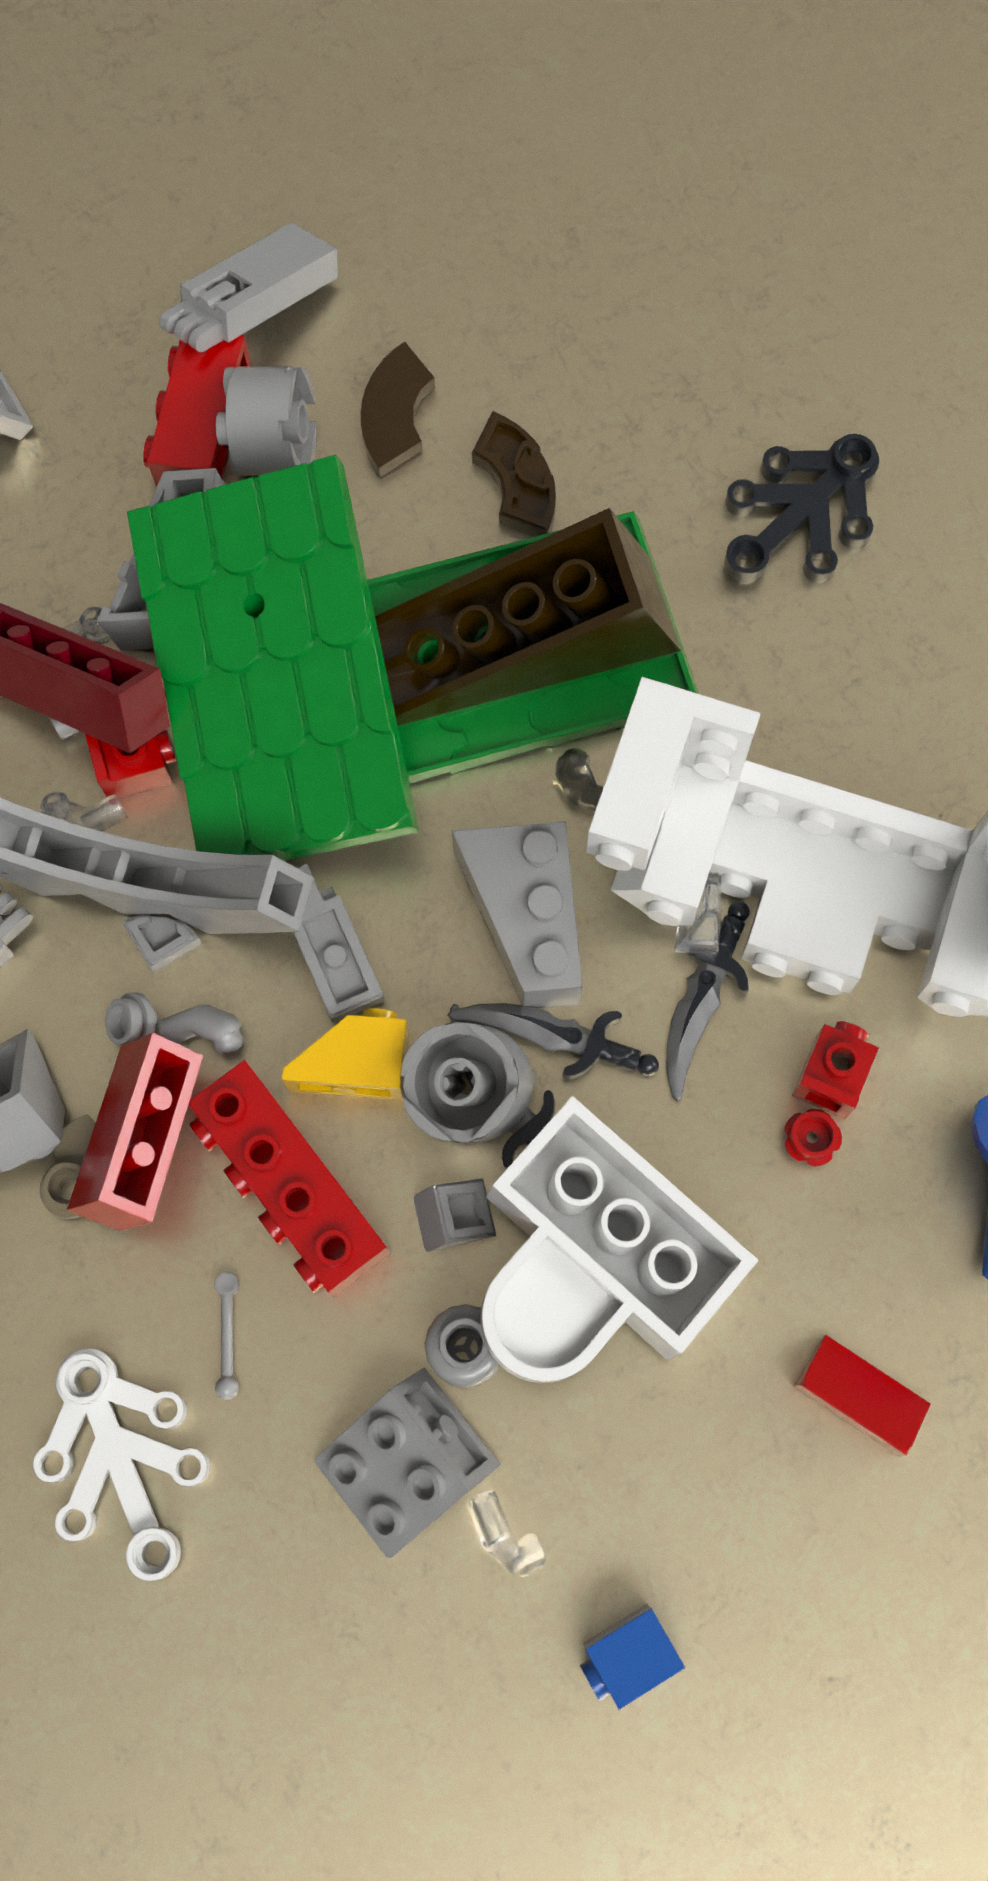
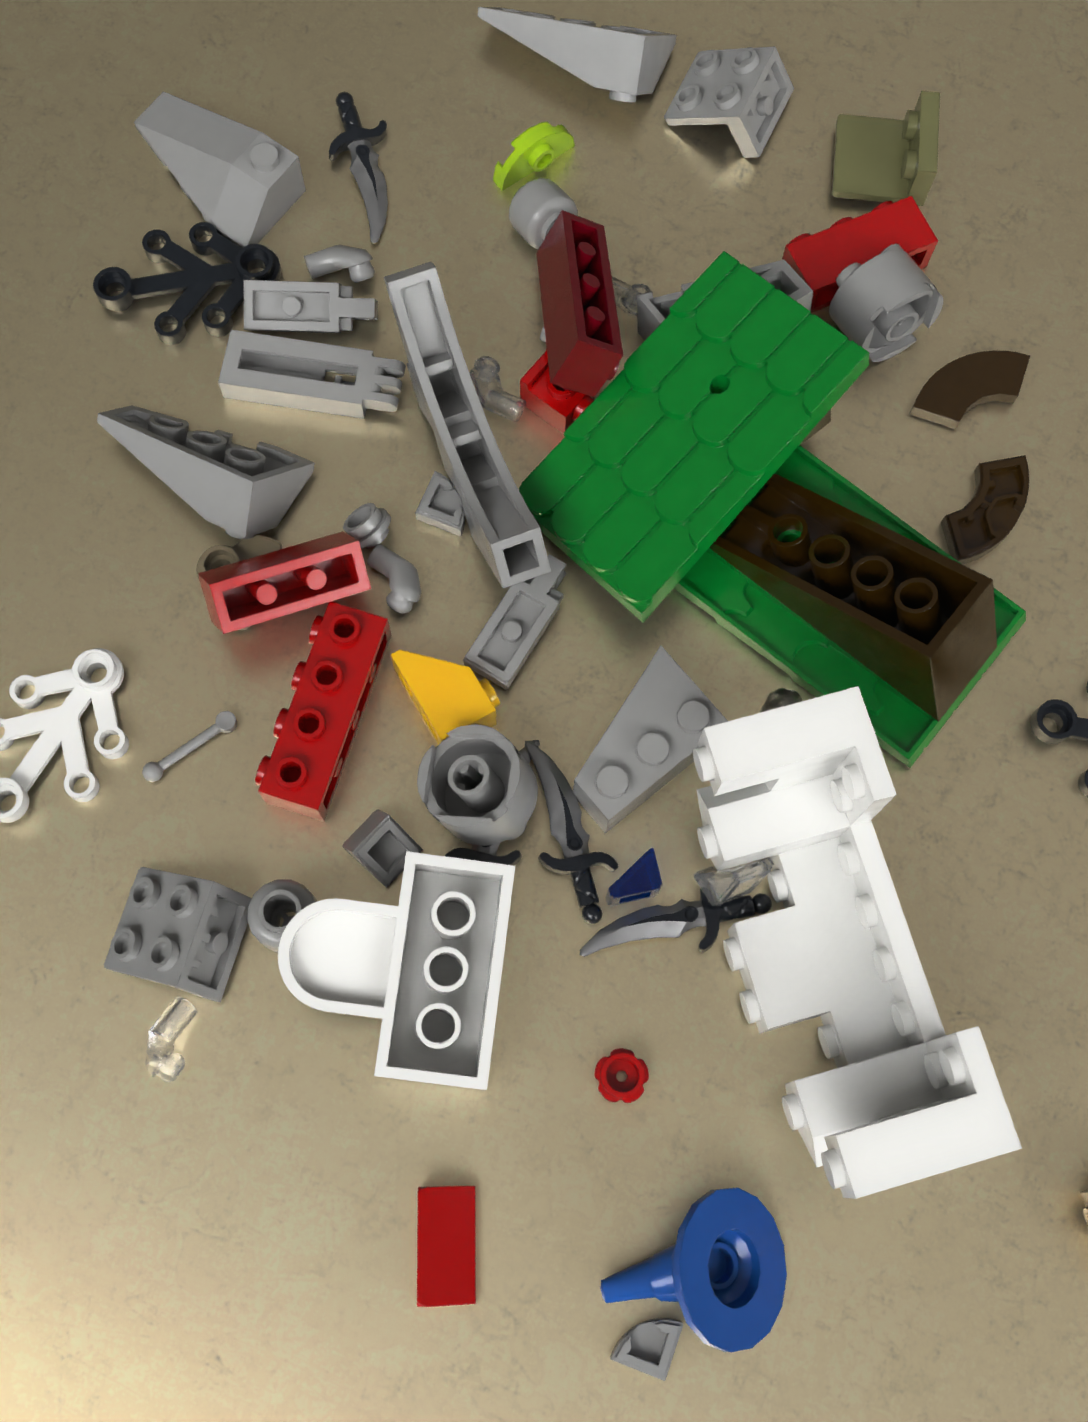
camera: 50 degrees right, 0 degrees up
light grey hinge [159,222,338,352] -> none
blue brick [580,1604,685,1710] -> none
red brick [791,1021,879,1119] -> none
none -> clear blue slope [606,848,663,906]
none -> olive bracket [832,91,940,206]

